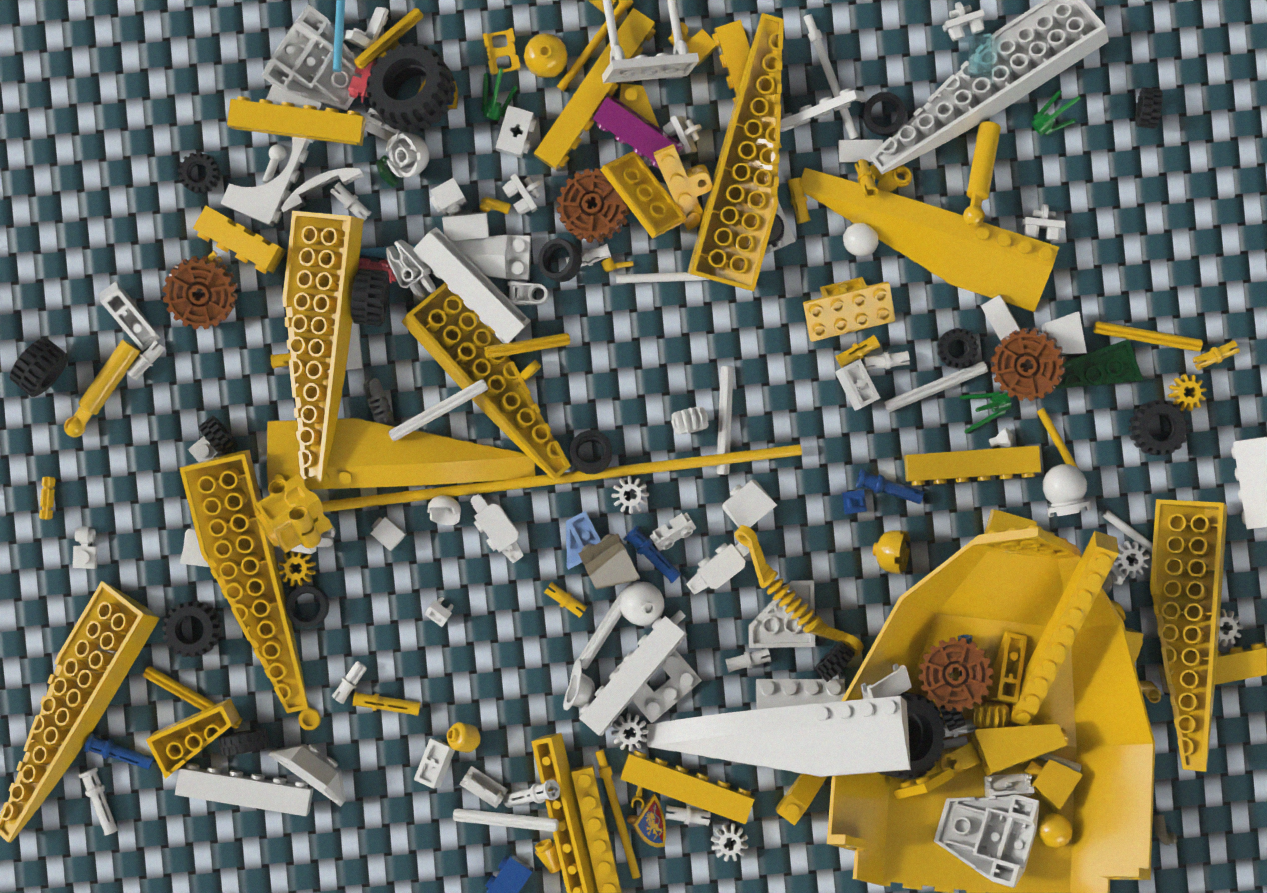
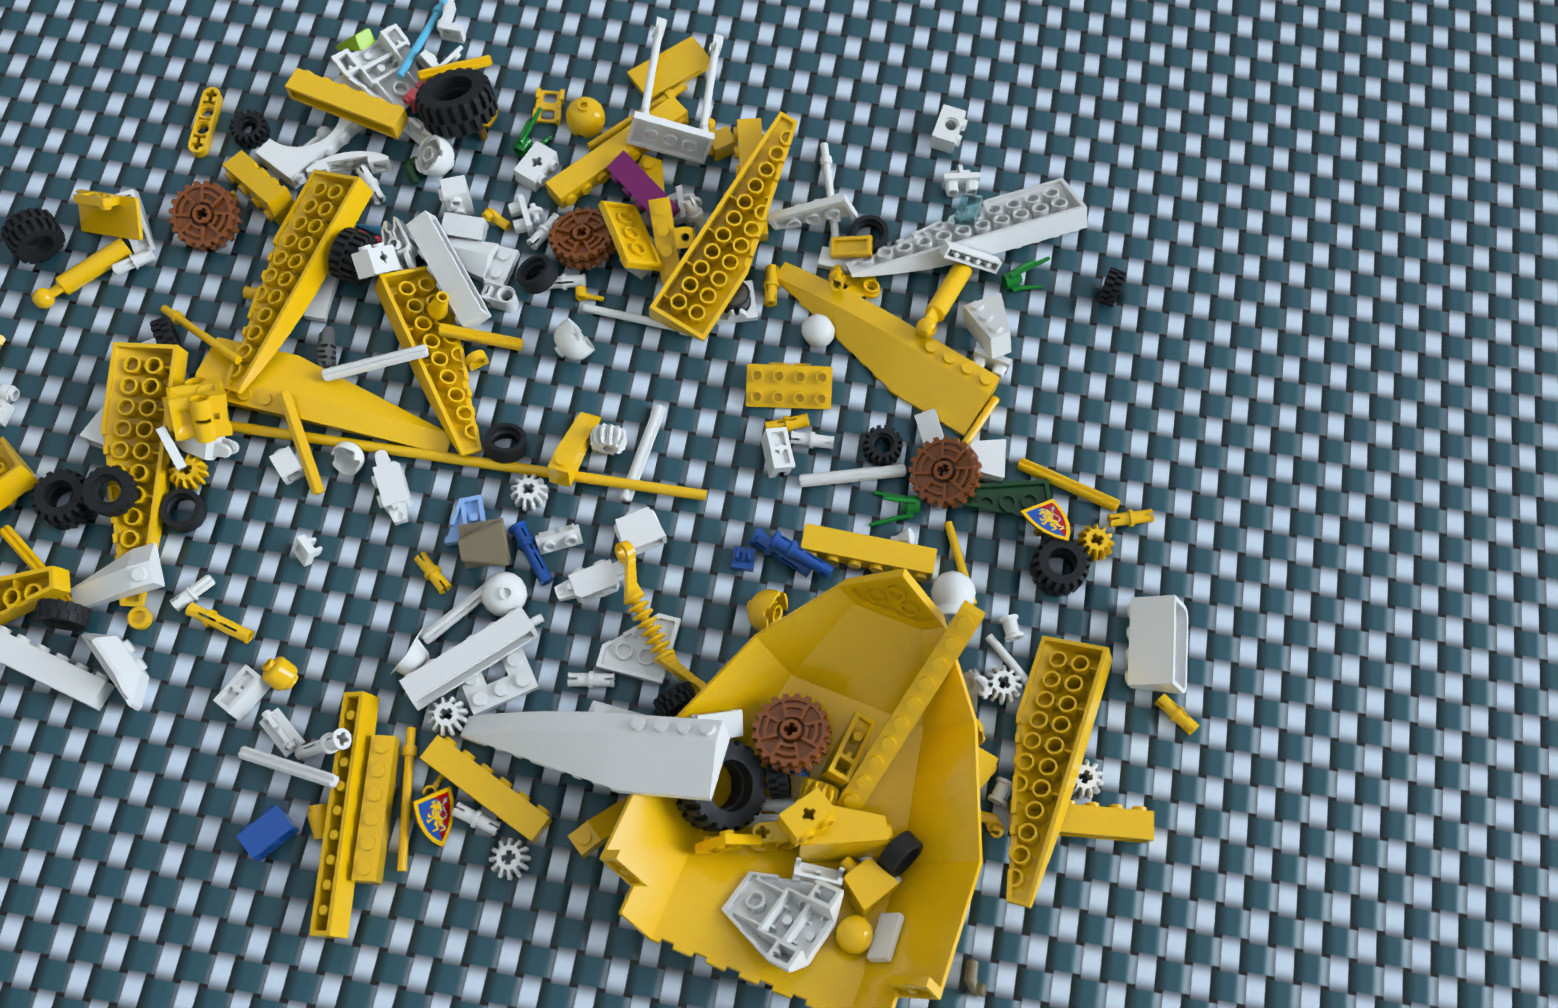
camera: 10 degrees right, 20 degrees down
none -> white wedge [71,543,165,608]
none -> yellow bracket [73,189,143,241]
none -> black tyre [81,465,139,517]
none -> white tile [156,426,187,471]
none -> yellow bar [160,305,242,364]
none -> yellow beam [188,87,223,158]
none -> yellow axle [277,390,325,495]
none -> lime slope [336,28,375,51]
none -> white brick [351,242,401,279]
none -> yellow cone [427,291,449,320]
none -> white pin [526,213,559,250]
none -> yellow slope [547,412,601,487]
none -> white cylinder [554,318,595,361]
none -> white pin [681,194,707,232]
none -> blue pin [768,530,834,579]
none -> yellow brick [778,787,836,847]
none -> yellow tile [830,235,873,259]
none -> white tile [867,913,905,962]
none -> black tyre [878,831,923,878]
none -> white piece [939,240,1002,274]
none -> yellow bar [961,396,1000,445]
none -> white wedge [963,293,1011,359]
none -> white bush [987,776,1013,808]
none -> white bush [998,614,1025,642]
none -> shield [1020,499,1070,542]

